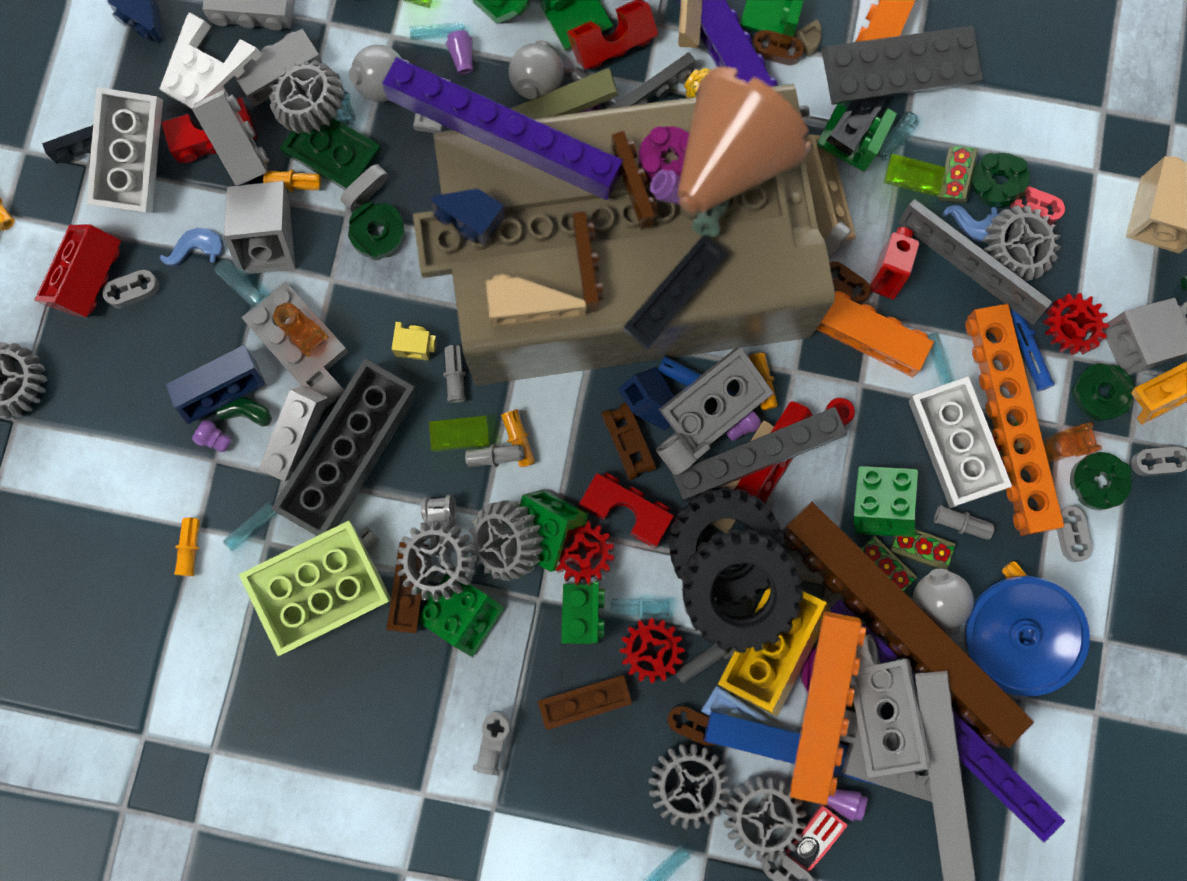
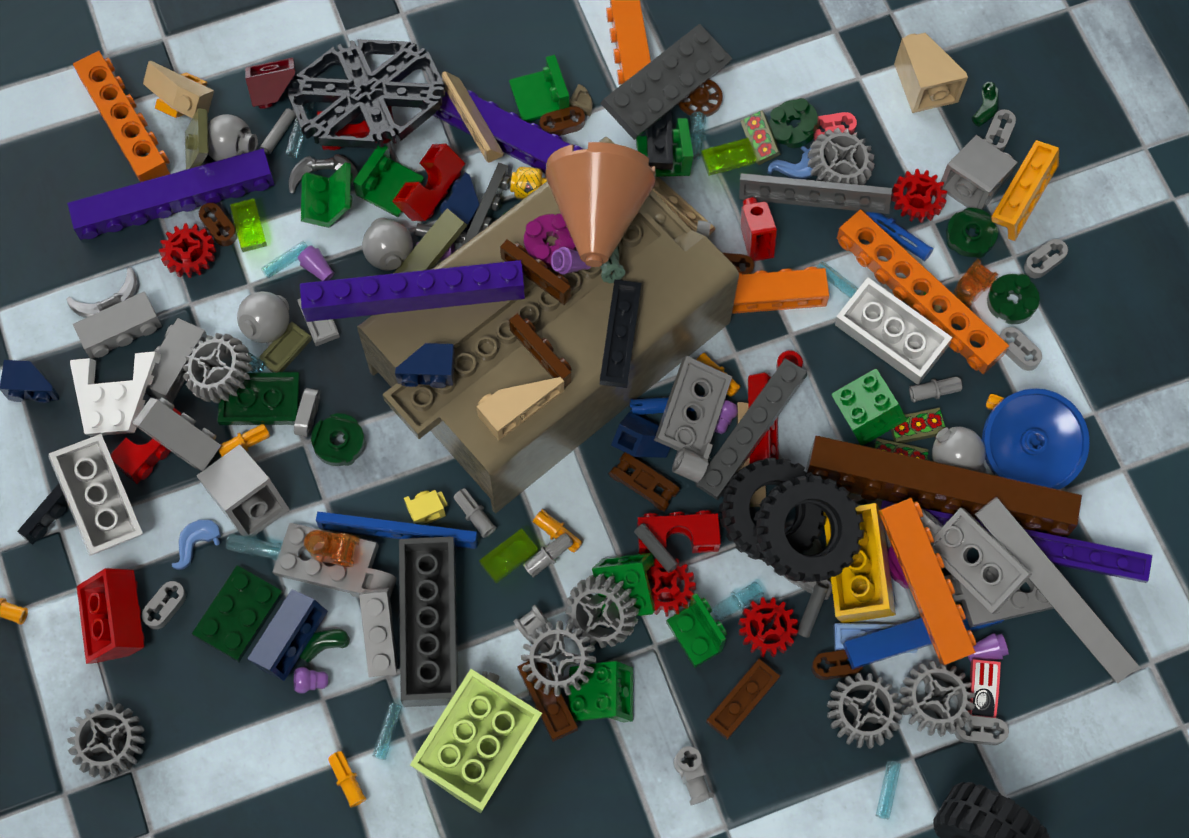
camera: 30 degrees left, 10 degrees down
none -> dark green plate [192,565,284,662]
none -> olive tile [258,321,312,373]
none -> blue tile [316,511,478,549]
none -> dark blue slope [440,172,480,232]
none -> dark grey piece [634,523,679,573]
none -> reddish brown wheel [678,79,723,118]

